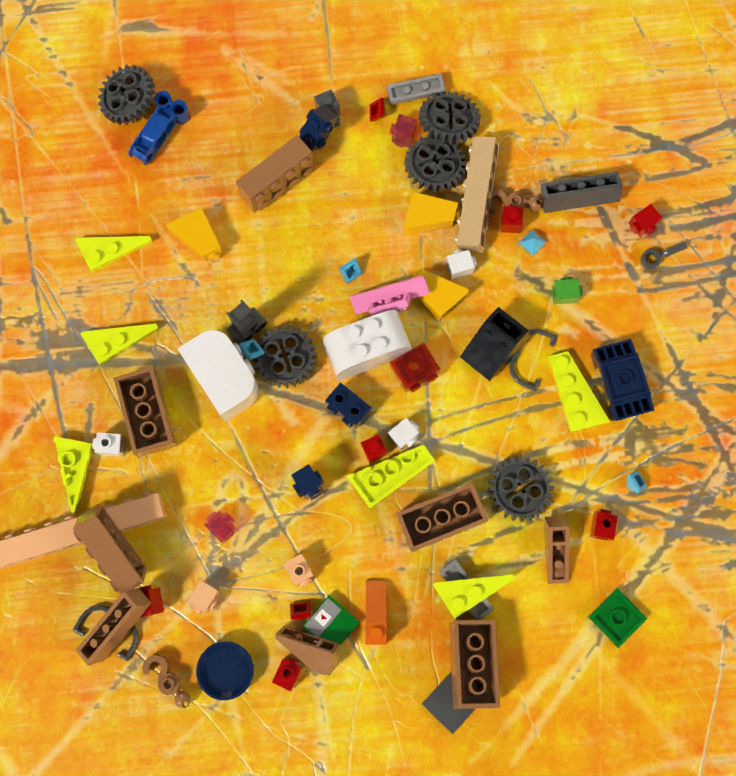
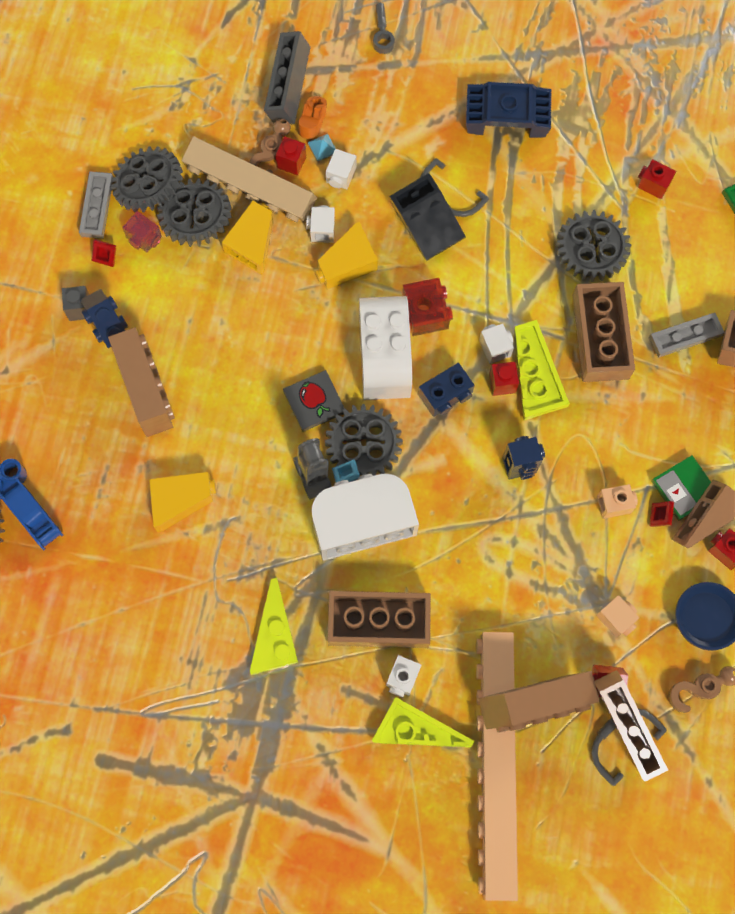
camera: 75 degrees left, 5 degrees down
neon yellow wing [75,236,153,273] -> none
clear pink brick [204,511,238,544] -> none
medium azure slope [339,258,363,283] -> none
bright pink bracket [350,275,429,316] -> none
orange slope [365,581,387,645] -> none
neon yellow wing [432,574,515,619] -> none
medium nougat slope [544,516,570,584] -> none
neon yellow wing [548,351,610,433] -> none
bright green brick [552,277,583,304] -> none
medium azure slope [626,470,647,493] -> none
red brick [629,204,663,238] -> none
none -> dark grey tile [283,370,345,432]
none -> orange piece [298,96,327,139]
none -> white brick [326,149,357,189]

